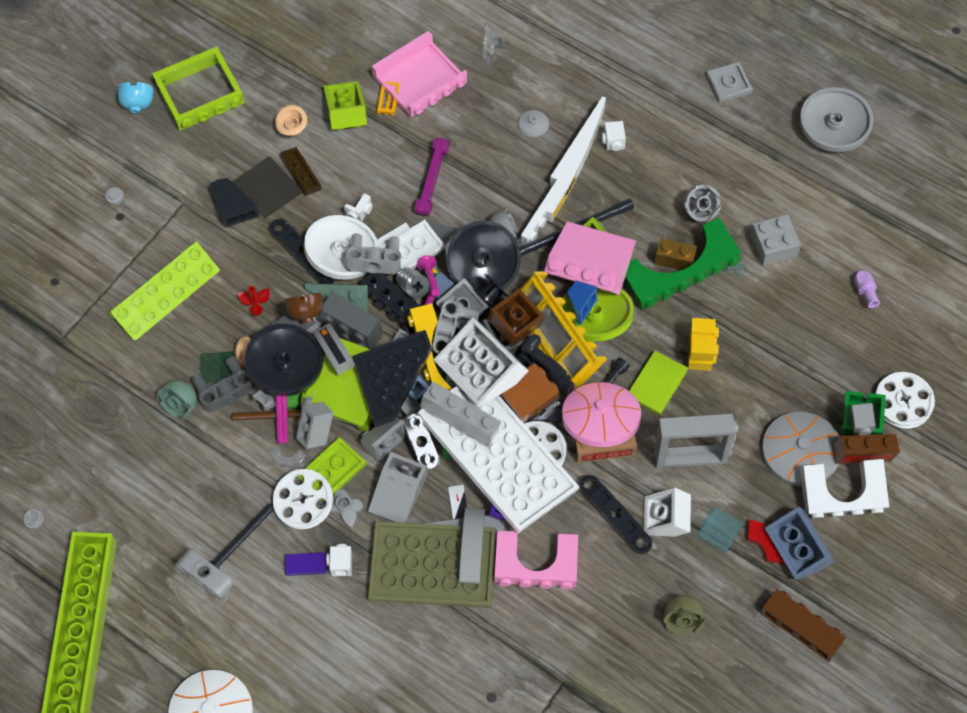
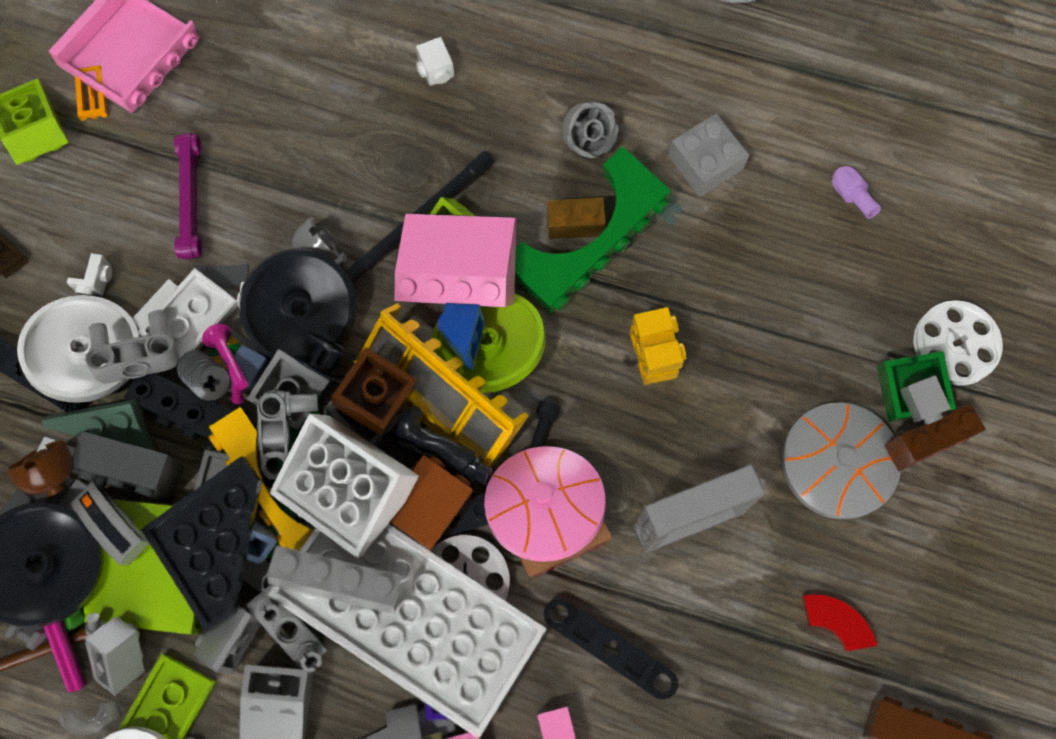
camera: 20 degrees left, 10 degrees up
white sticker [448,485,467,519] -> none
light grey piece [517,110,549,137] -> none
white slope [521,97,606,245] -> none
lime tile [629,351,689,416] -> none
white slope [644,488,691,537] -> none
clear light blue piece [697,507,744,553] -> none
sand blue slope [765,507,836,580] -> none
white arch [800,459,889,518] -> none

